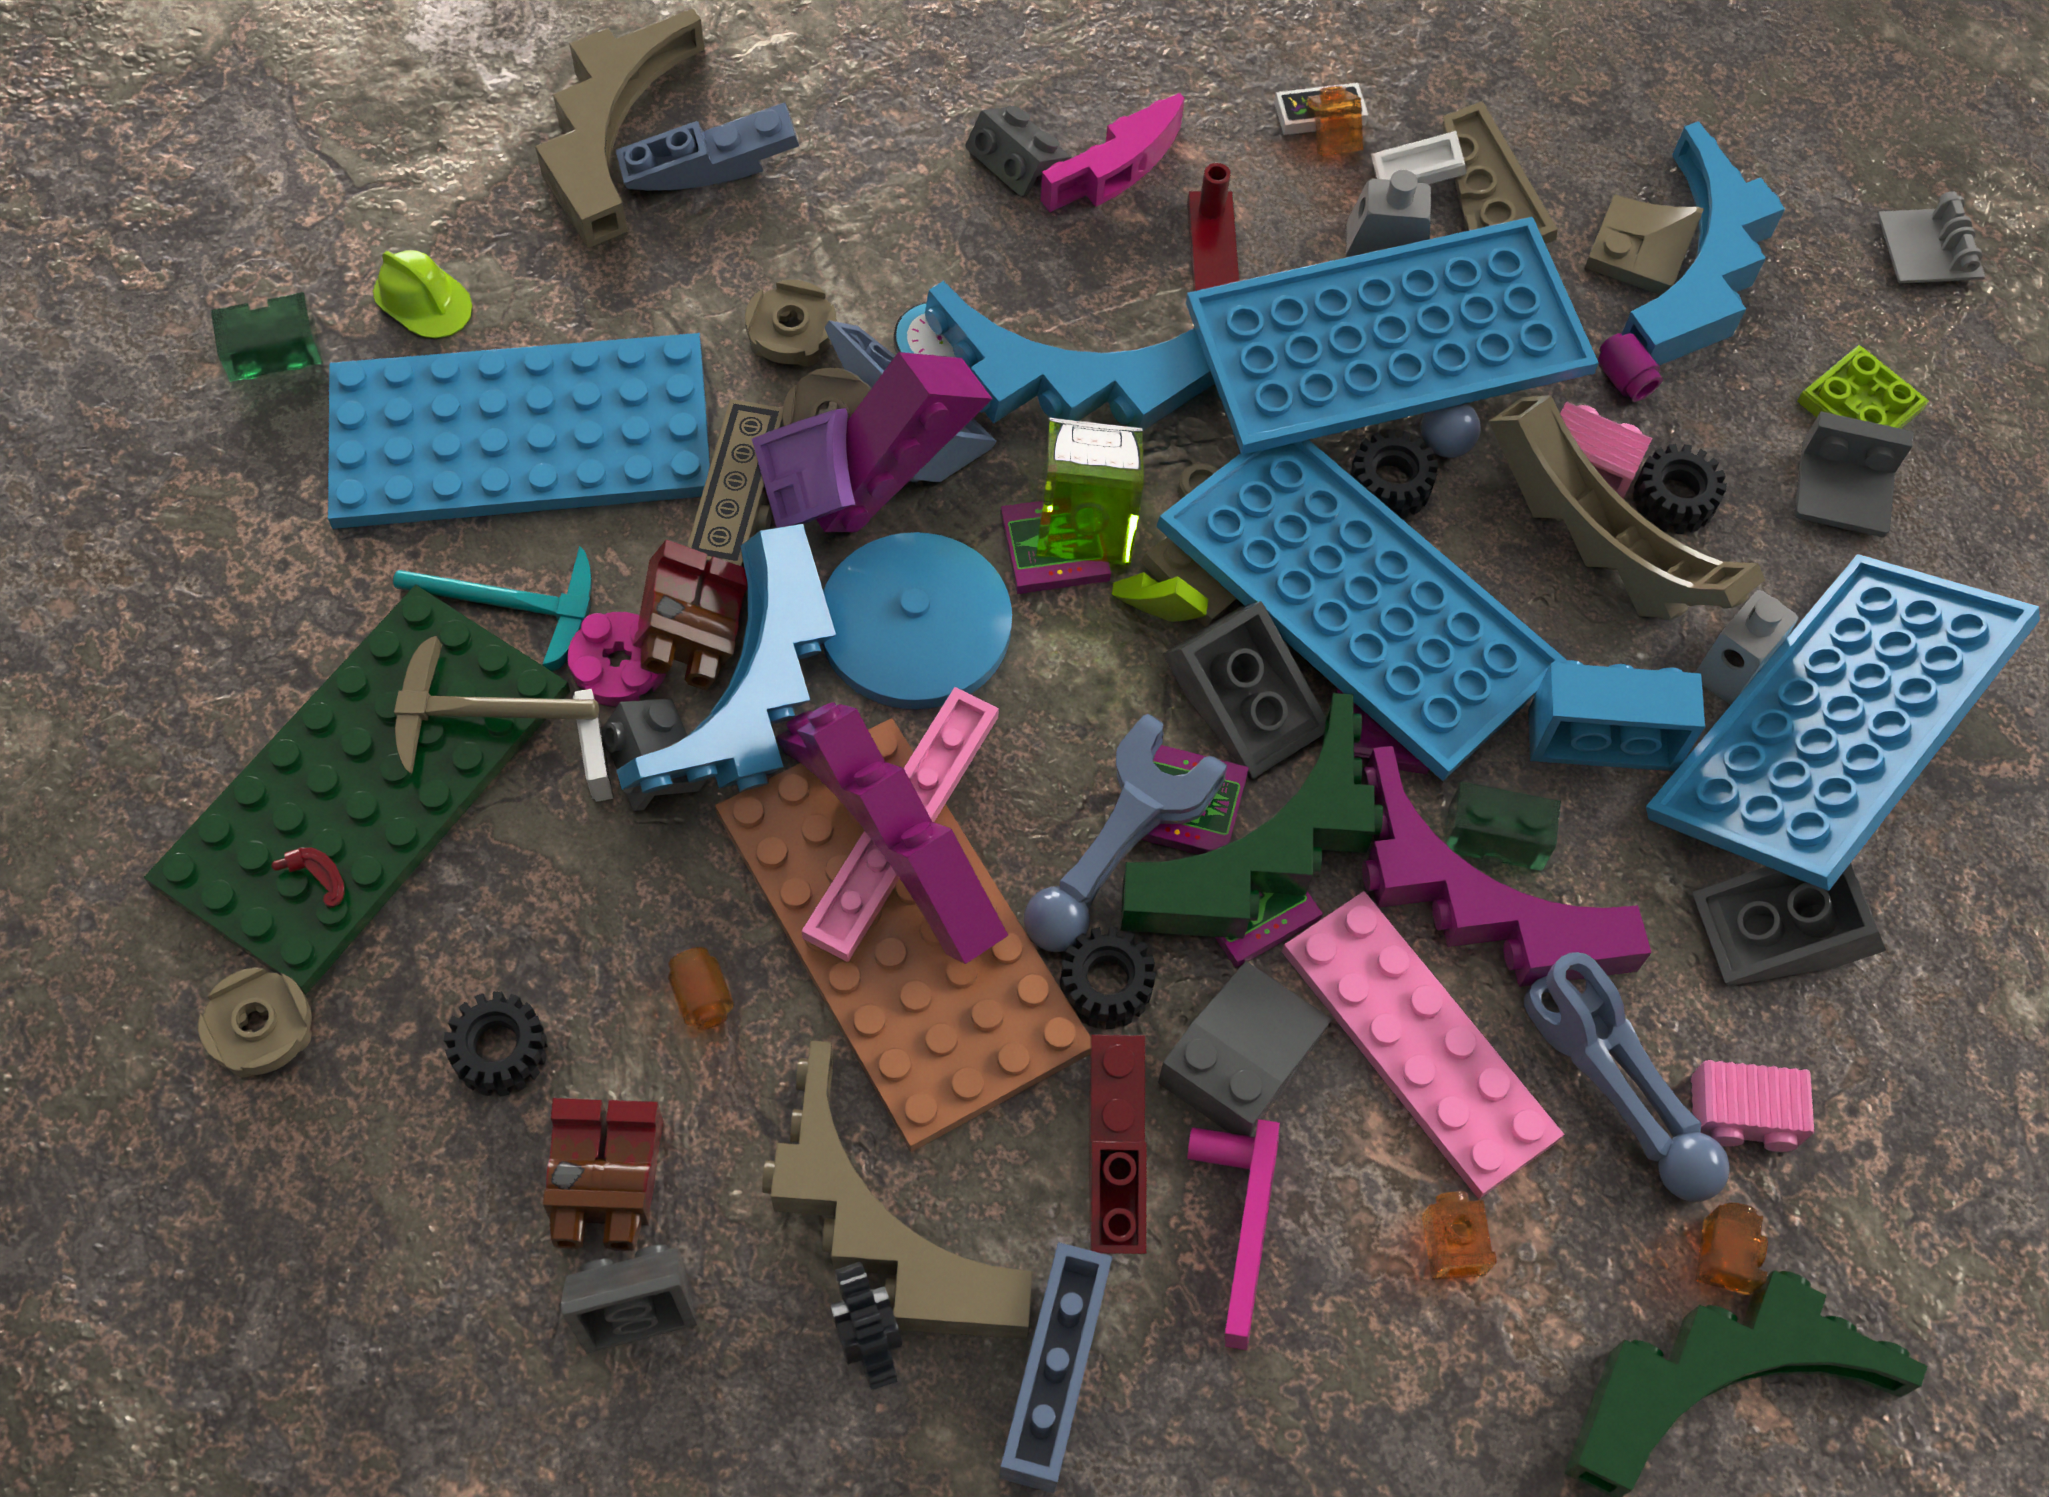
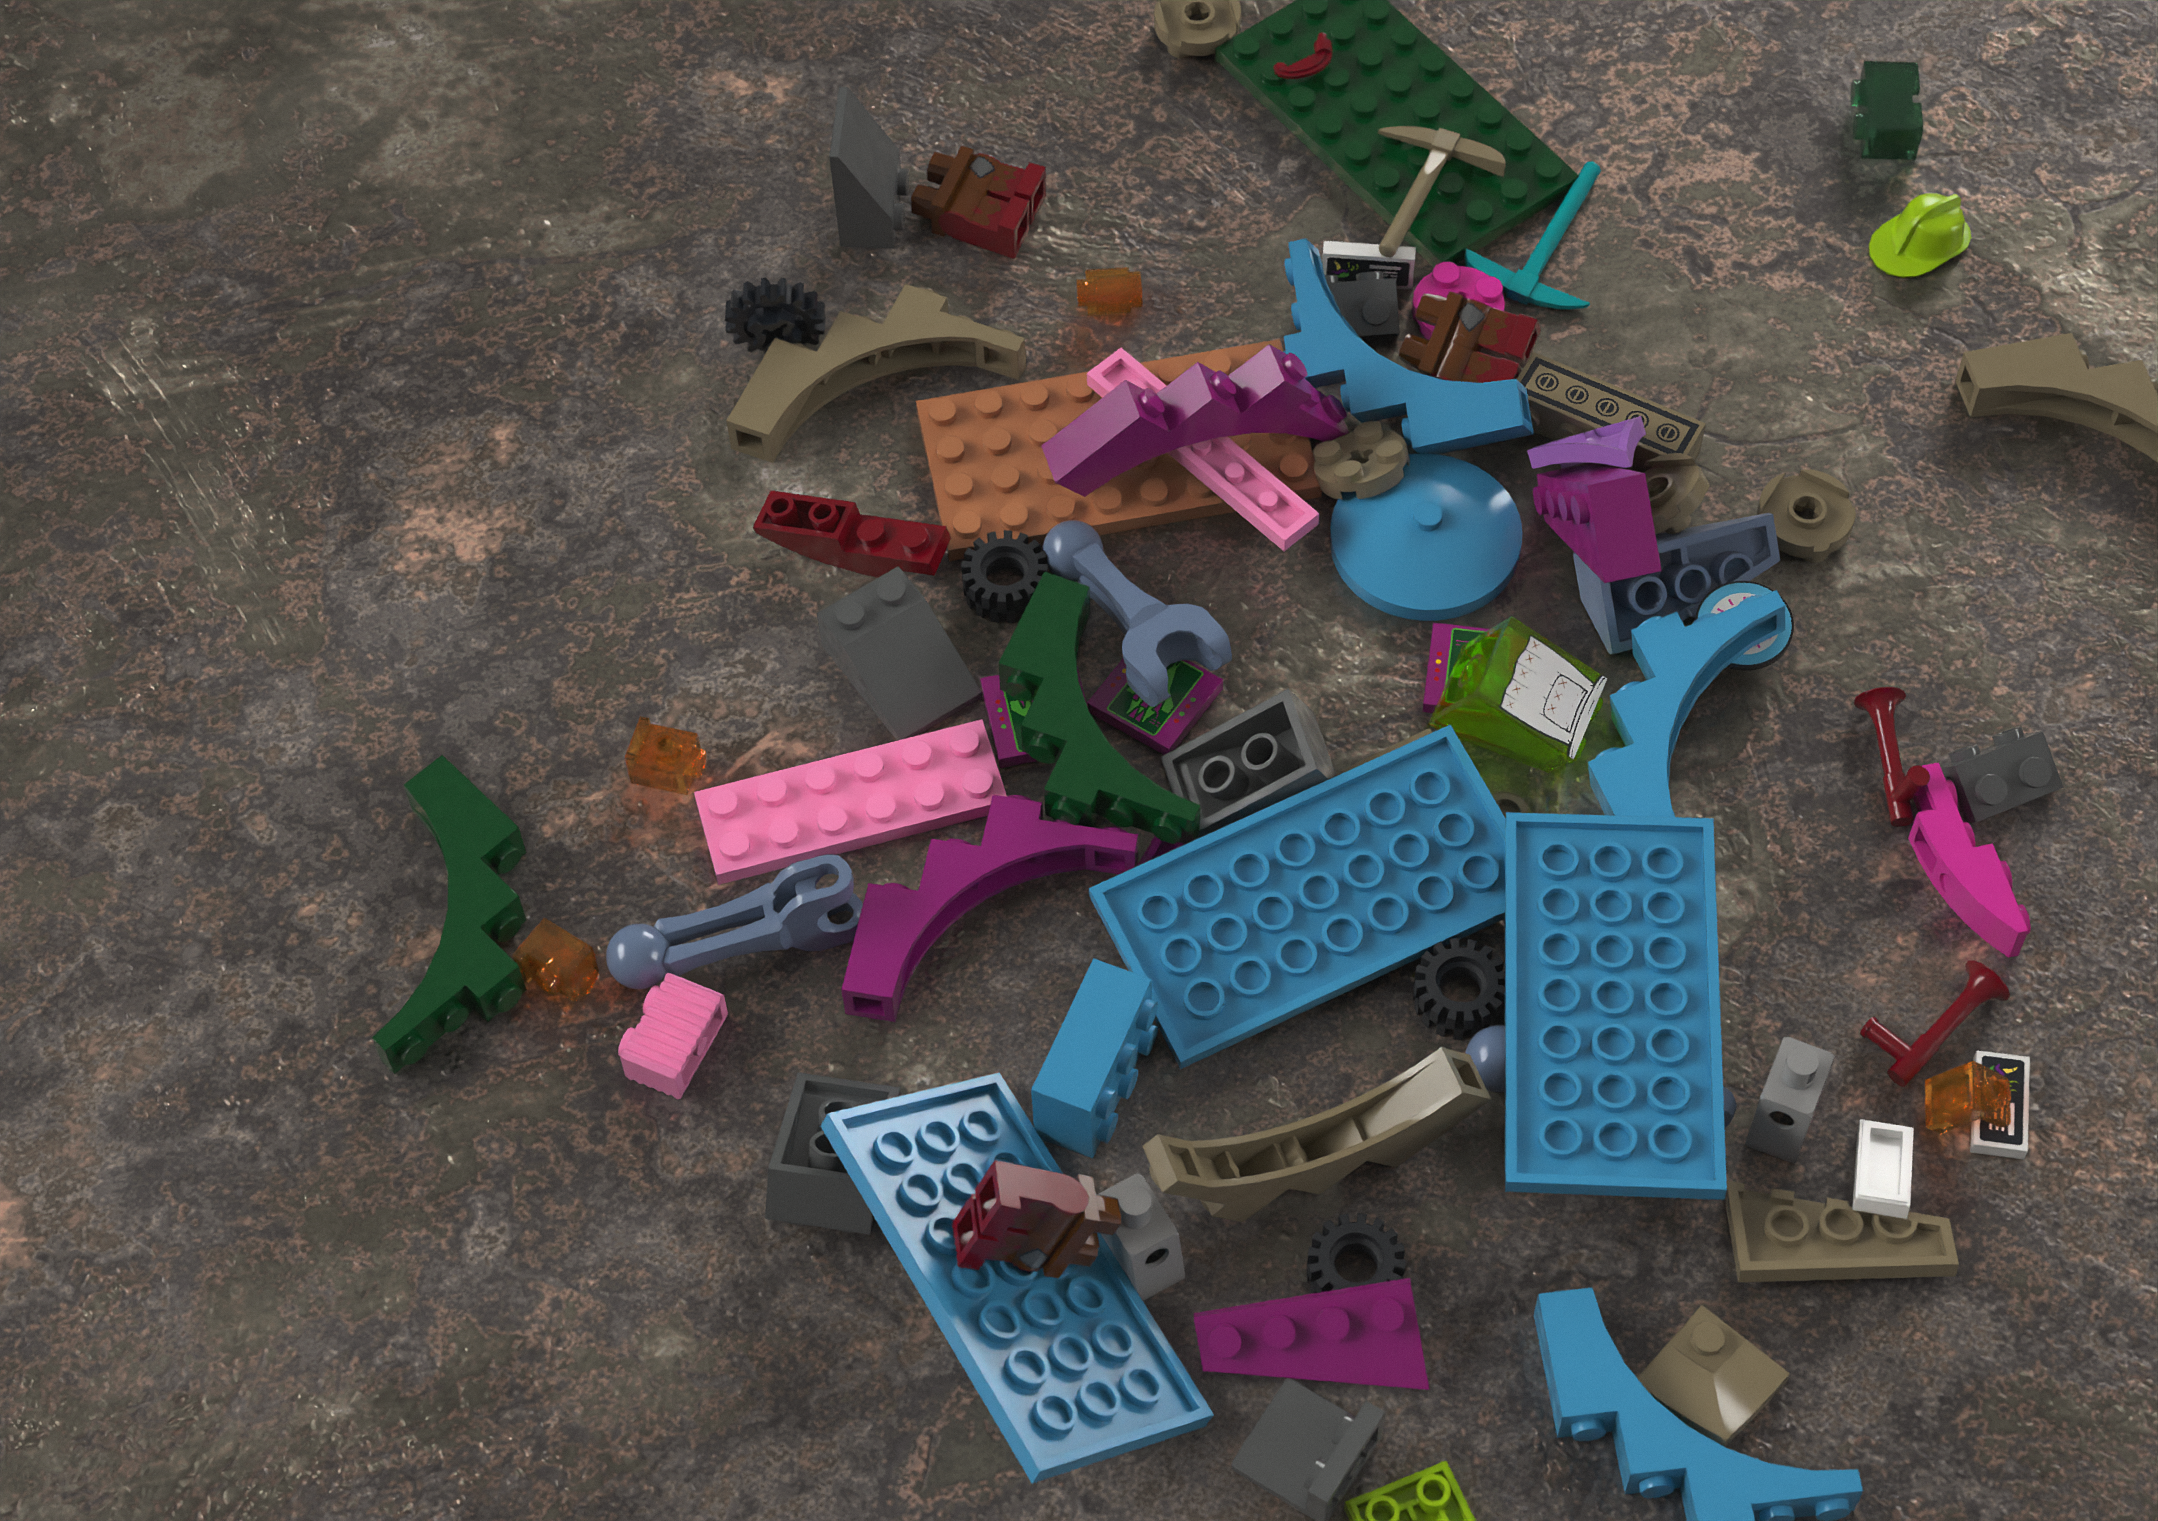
camera: 115 degrees right, 5 degrees down
dark azure plate [328,333,711,529] -> none
black tyre [444,992,548,1096] -> none
sand blue slope [616,102,800,190] -> none
sand blue brick [999,1242,1113,1493] -> none
lime slope [1112,572,1209,622] -> none
dark red piece [1187,163,1239,291] -> none
dark pink piece [1187,1119,1280,1350] -> none
clear green brick [1444,781,1561,871] -> none
bright pink brick [1560,402,1653,499] -> none
magenta brick [1597,333,1663,402] -> none
none -> hips [952,1160,1121,1279]
none -> magenta wing [1193,1278,1429,1390]
none -> dark tan plate [1313,421,1410,499]
none -> dark red piece [1853,687,1930,827]
none -> dark red piece [1860,960,2010,1087]

